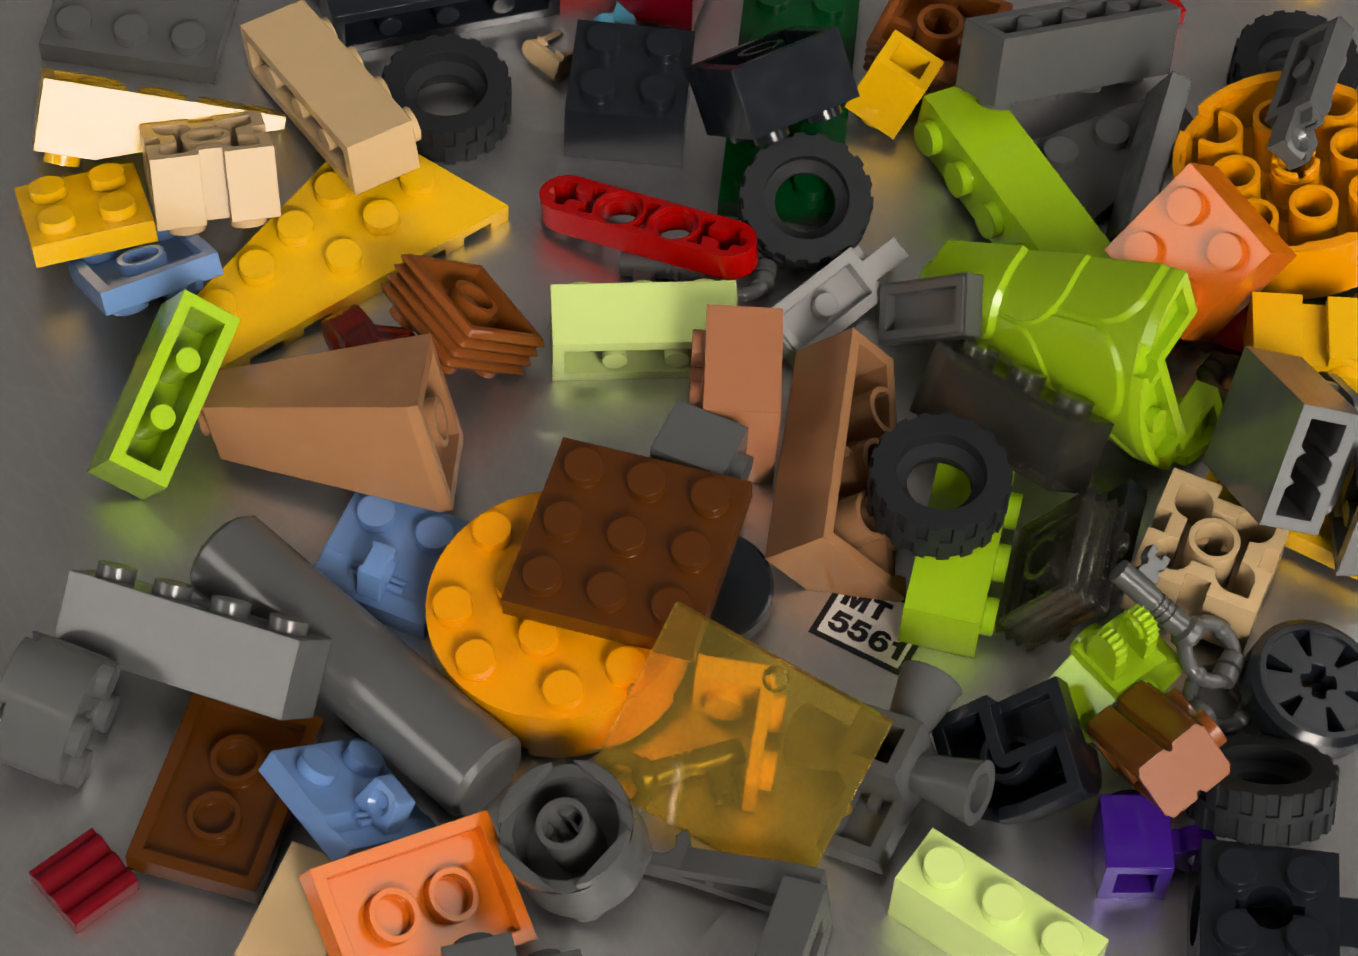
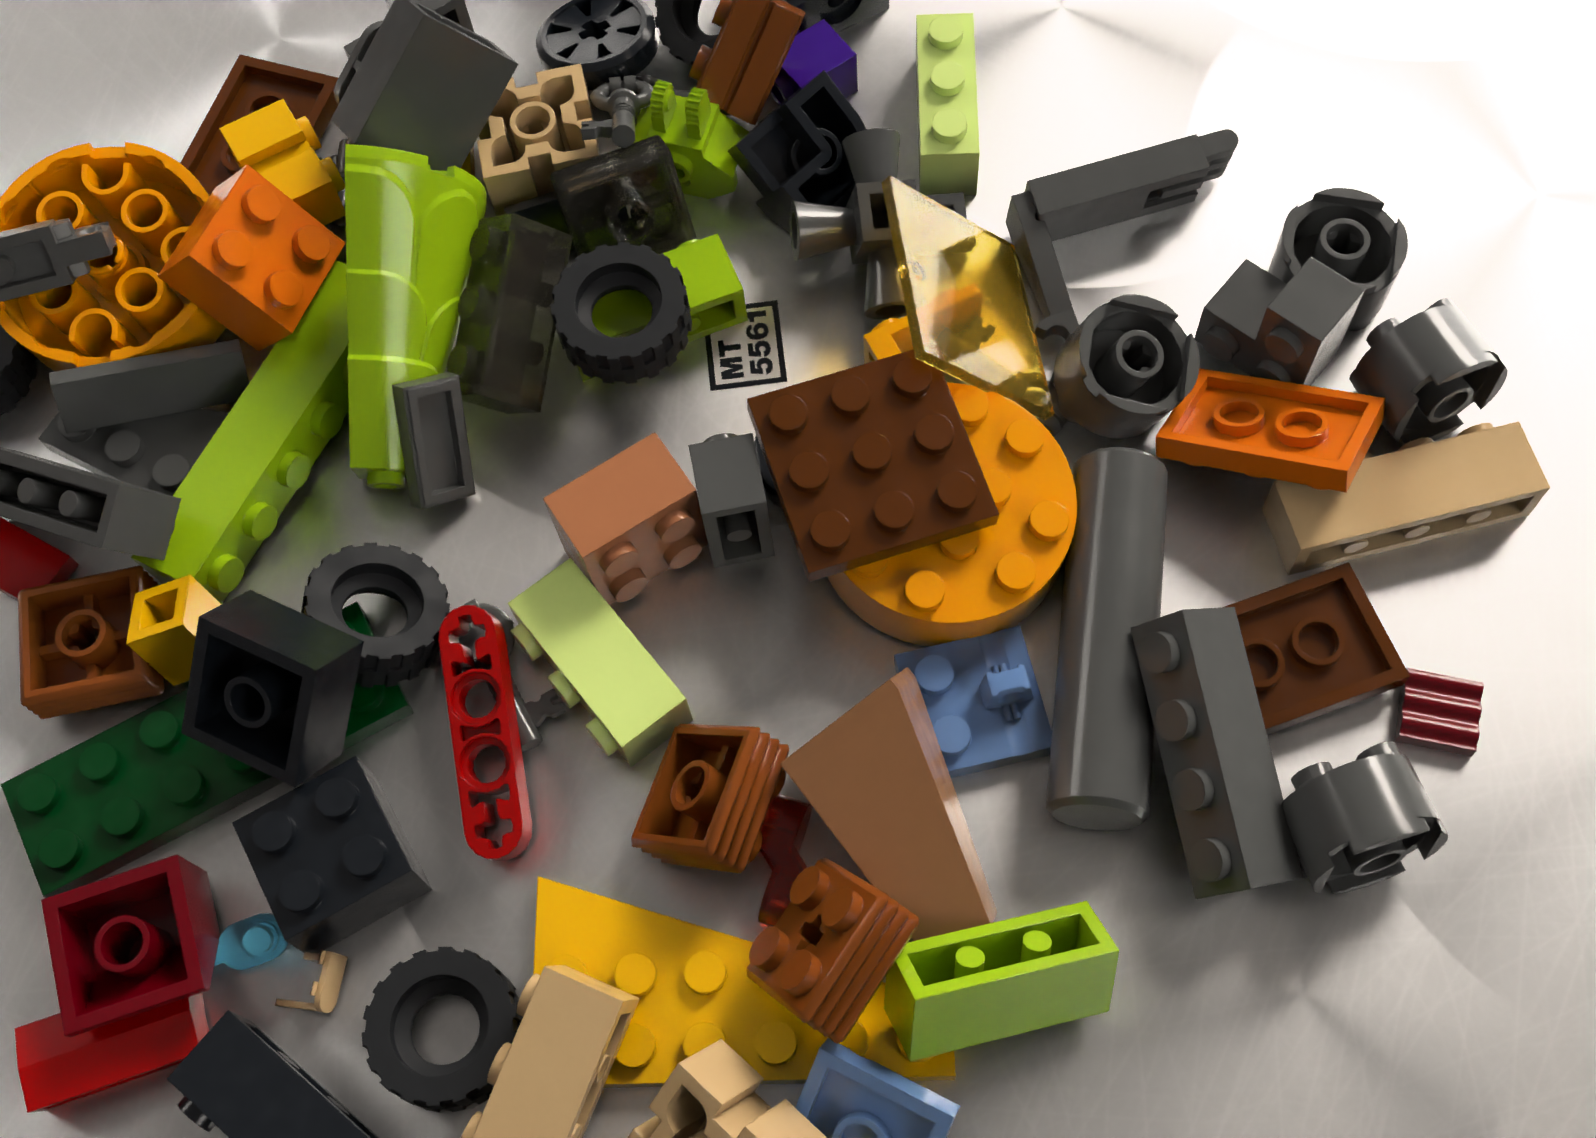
camera: 115 degrees left, 10 degrees up
medium blue hinge [258,737,437,861] -> none
medium nougat wedge [764,327,907,602] -> none
light grey hinge [772,237,909,369] -> none
none -> dark orange brick [747,857,919,1044]

